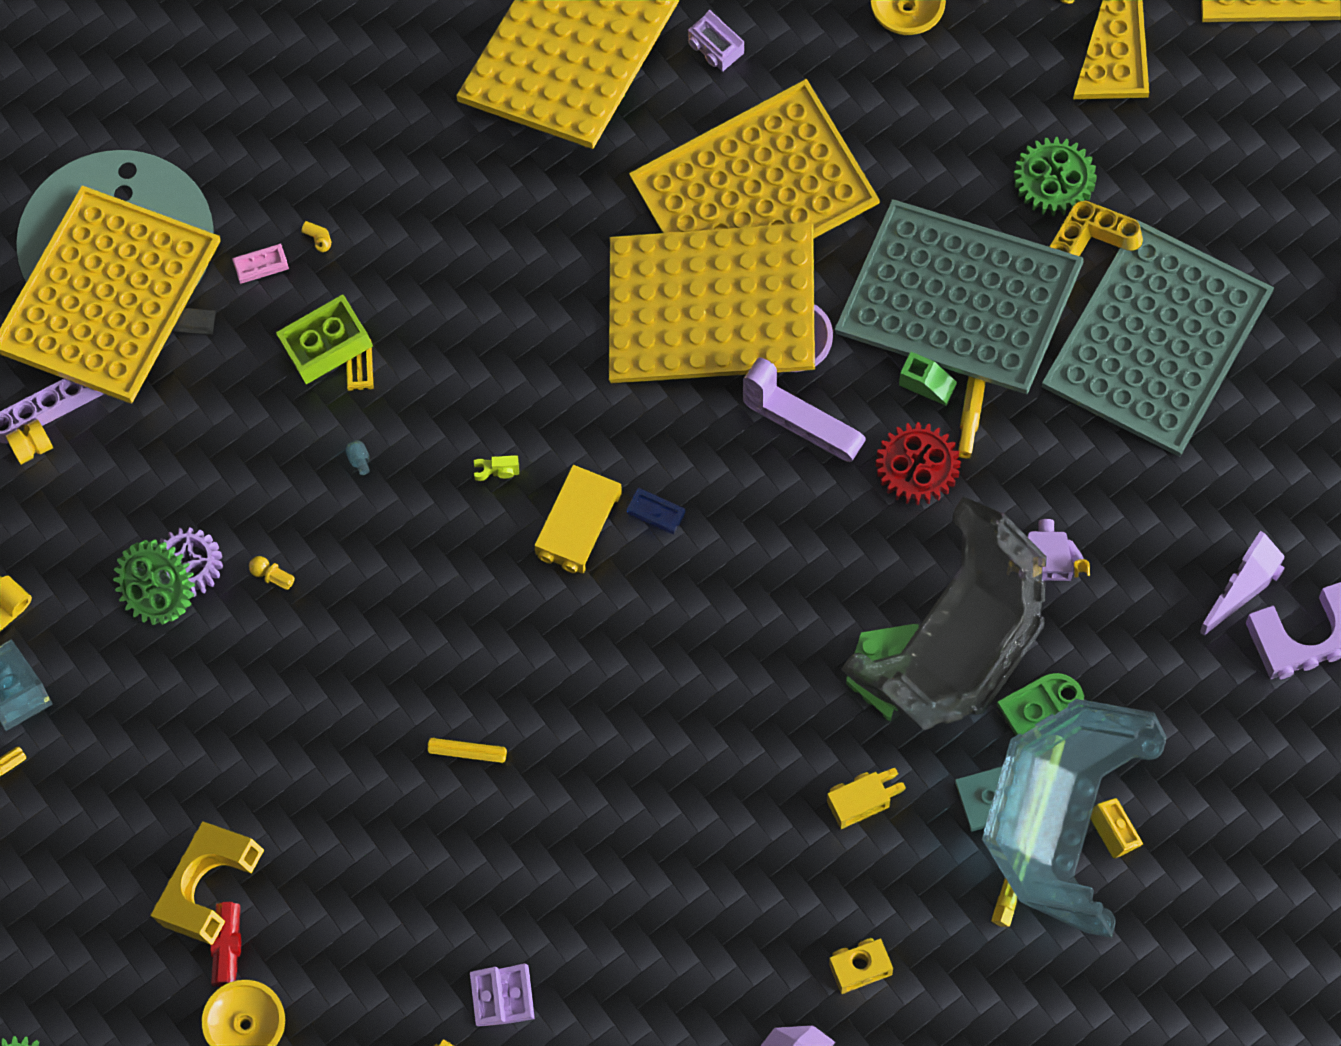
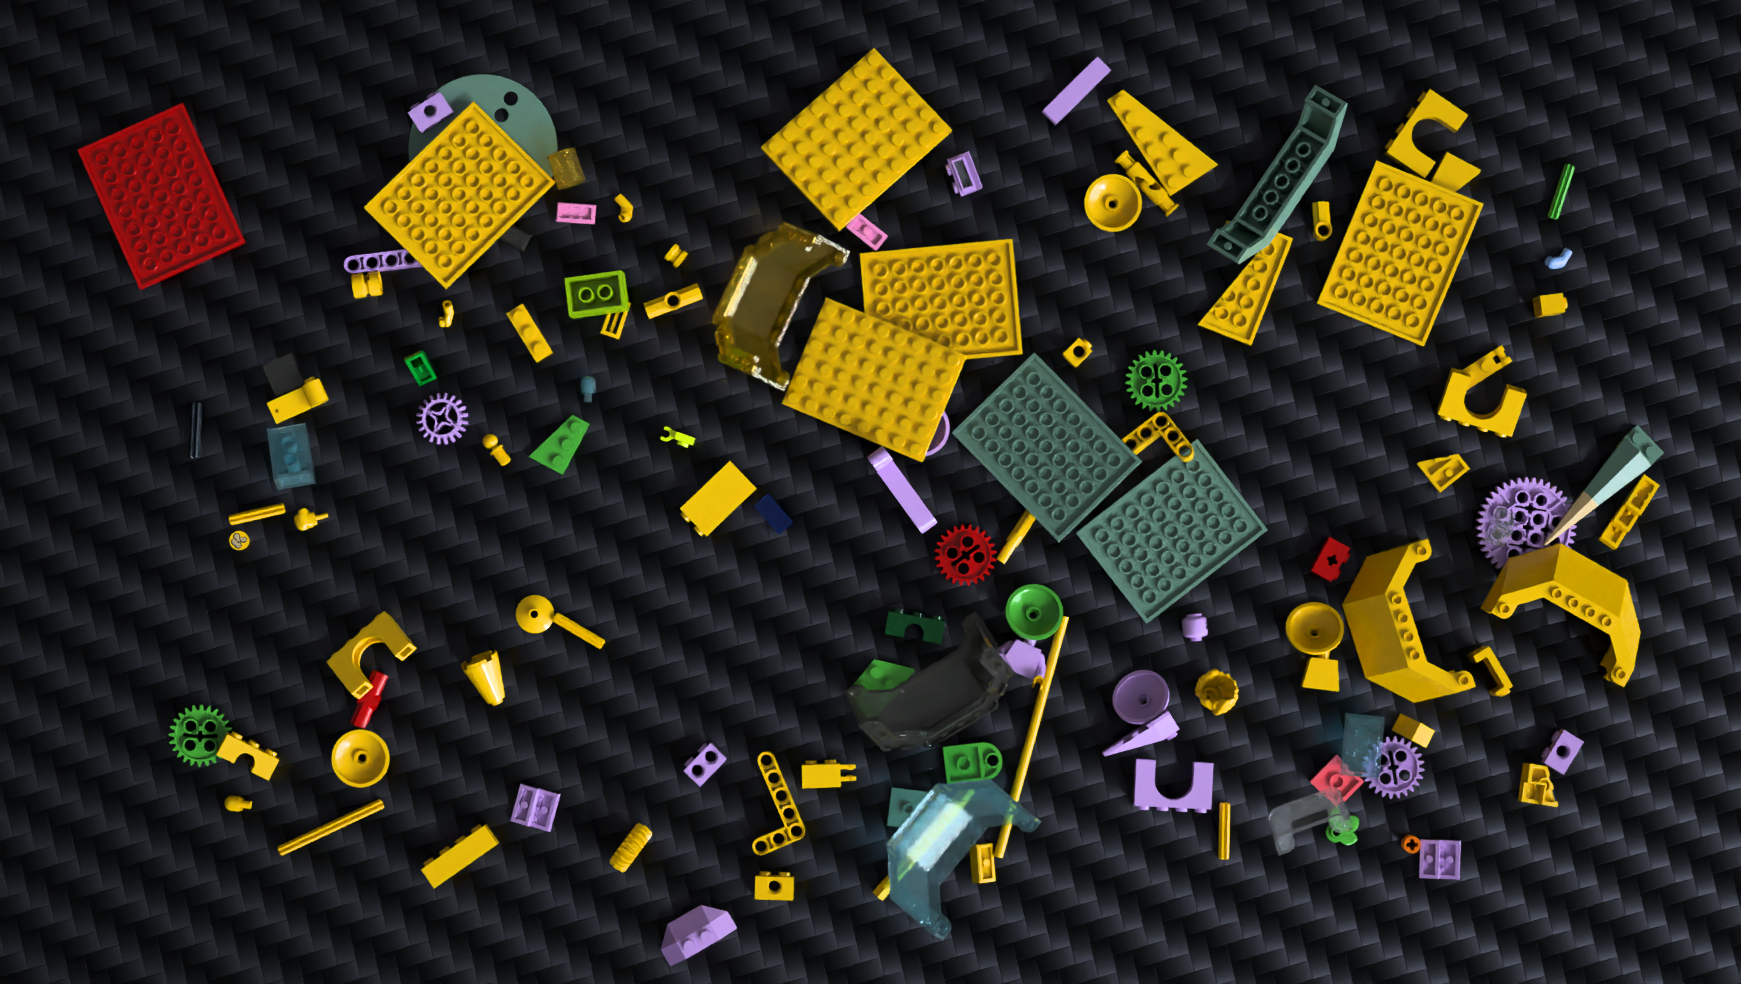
camera: 20 degrees right, 20 degrees up
bright green gear [113,539,195,625] -> none
bright green slope [899,352,957,405] -> none
none -> yellow piece [294,508,328,531]
none -> green slope [404,350,437,386]
none -> lavender brick [408,92,454,134]
none -> yellow arm [439,300,454,327]
none -> yellow cone [461,650,505,706]
none -> yellow plate [506,304,553,363]
none -> yellow dish [516,595,554,633]
none -> bright green wing [529,415,590,475]
none -> clear yellow piece [547,148,586,190]
none -> yellow gear [610,823,652,872]
none -> yellow piece [643,283,703,319]
none -> yellow wheel [664,244,688,268]
none -> lavender brick [684,742,727,786]
none -> clear yellow windscreen [713,222,850,391]
none -> yellow beam [752,751,805,855]
none -> bright pink plate [846,213,888,251]
none -> dark green arch [885,608,946,644]
none -> yellow piece [994,616,1069,858]
none -> bright green dish [1005,584,1063,640]
none -> yellow brick [1062,338,1092,368]
none -> lavender dish [1113,670,1170,724]
none -> lavender head [1182,614,1208,641]
none -> yellow hair [1195,669,1239,715]

